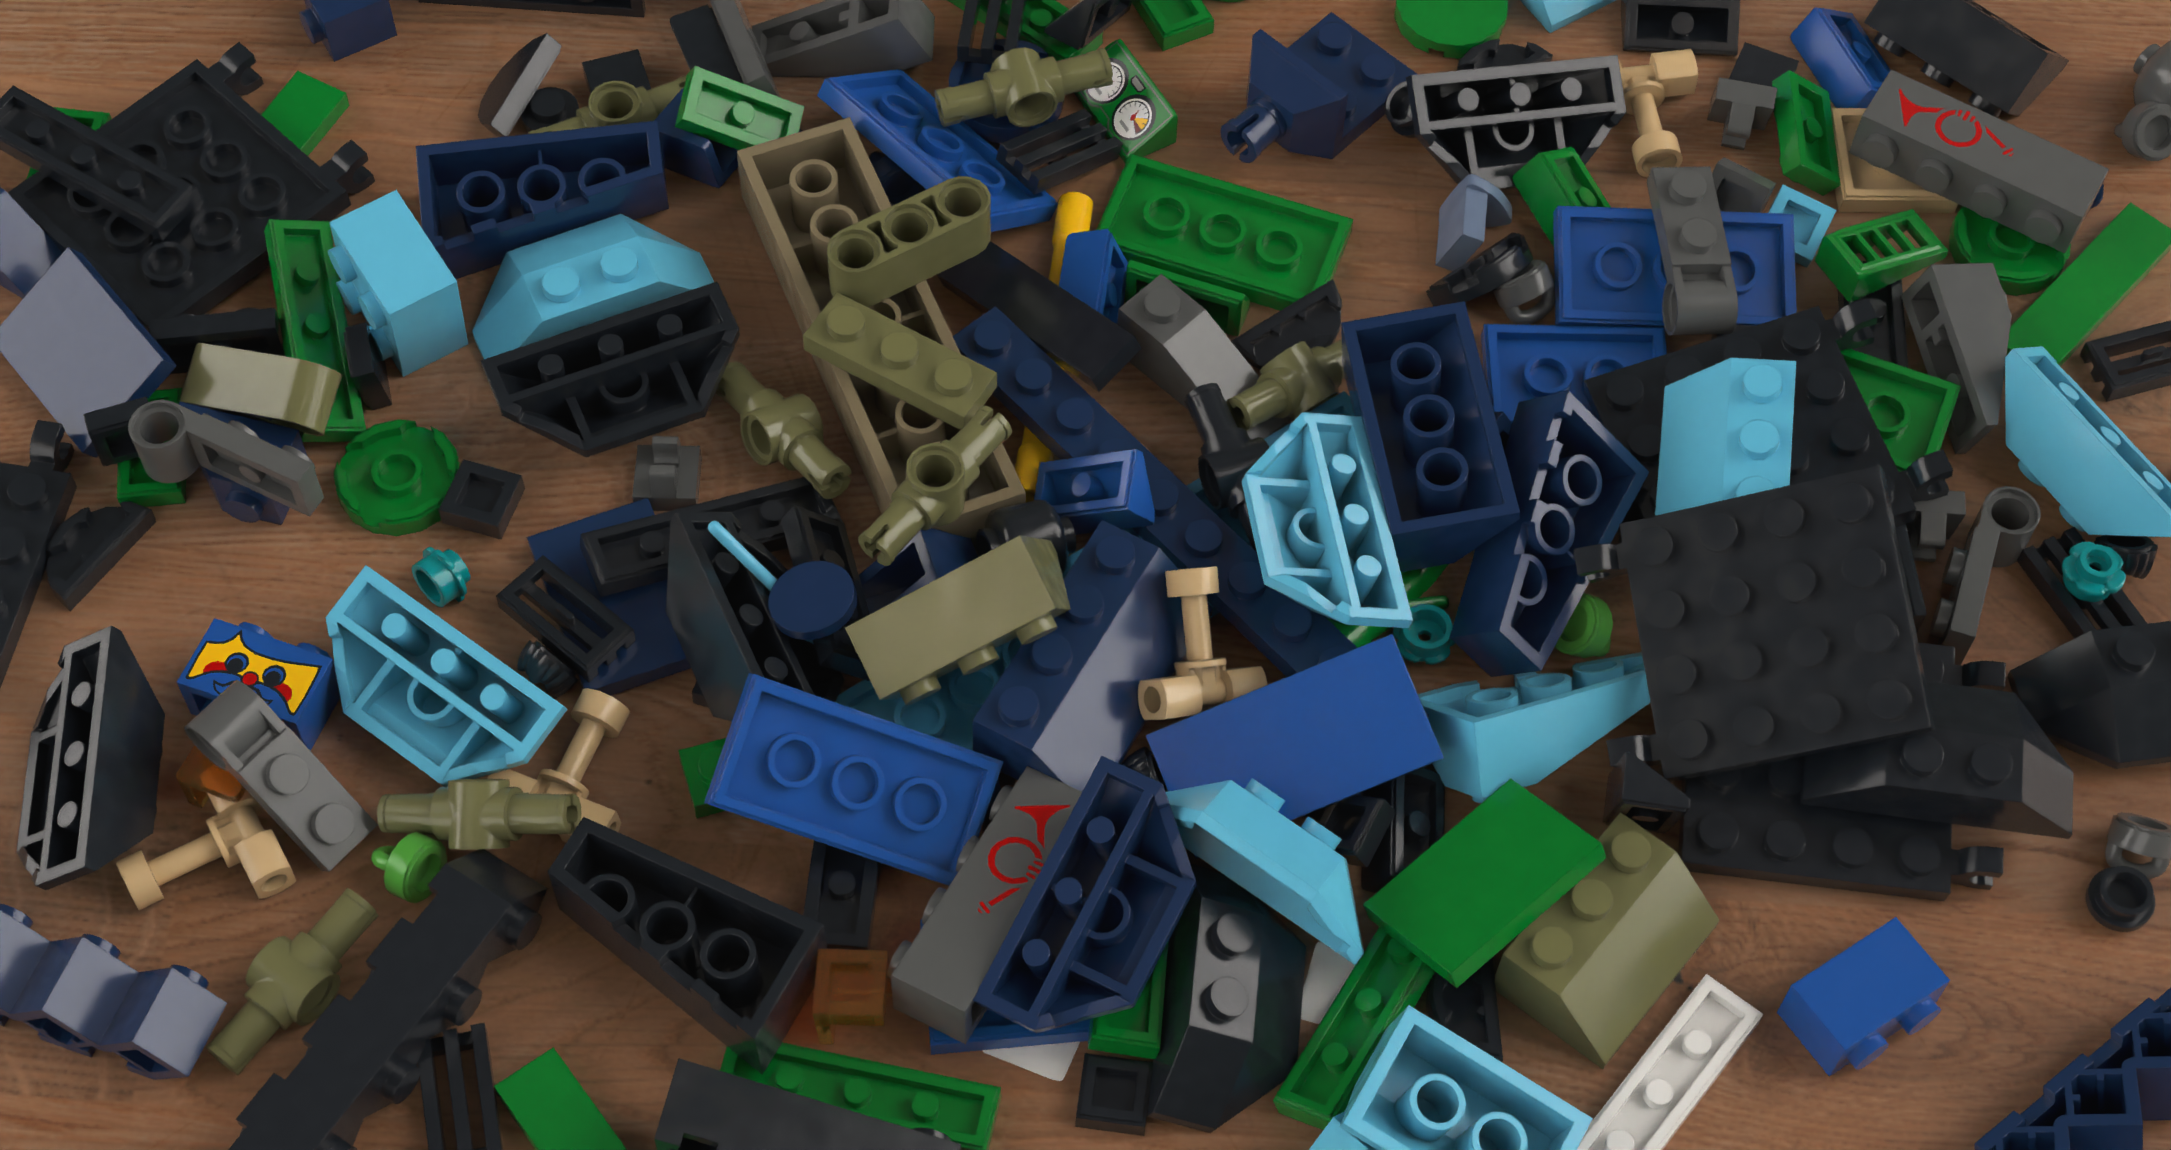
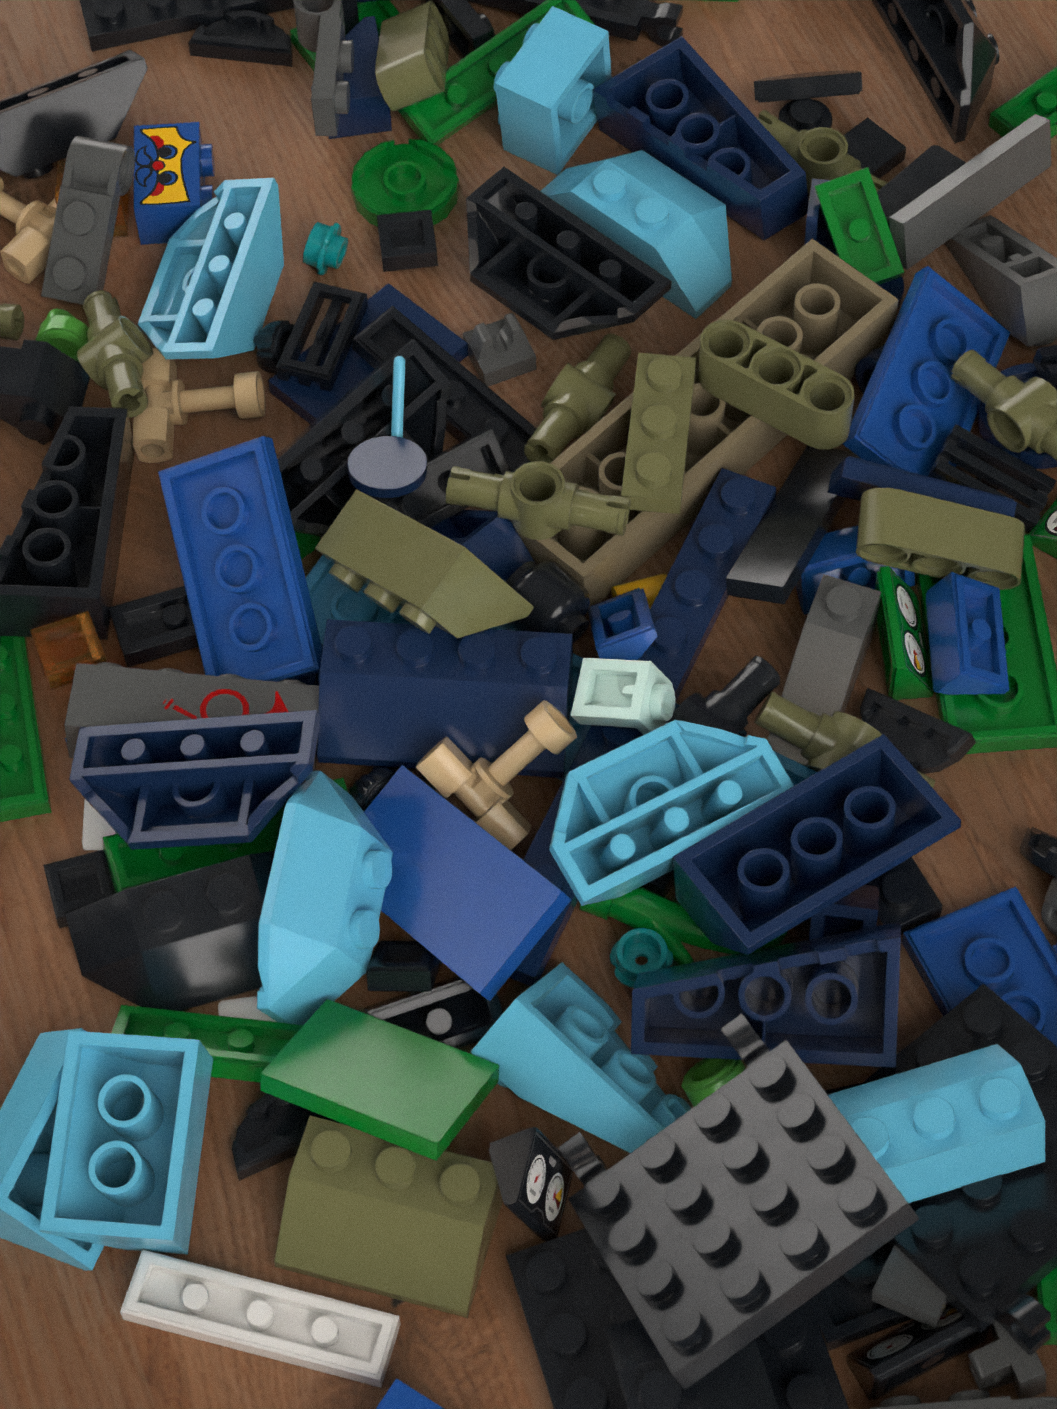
camera: 70 degrees right, 0 degrees up
black tile [343,322,392,410] -> none
none -> light aqua bracket [571,658,676,735]
none -> dark blue tile [827,456,1017,517]
none -> olive beam [856,488,1025,590]
none -> blue slope [926,572,1009,695]

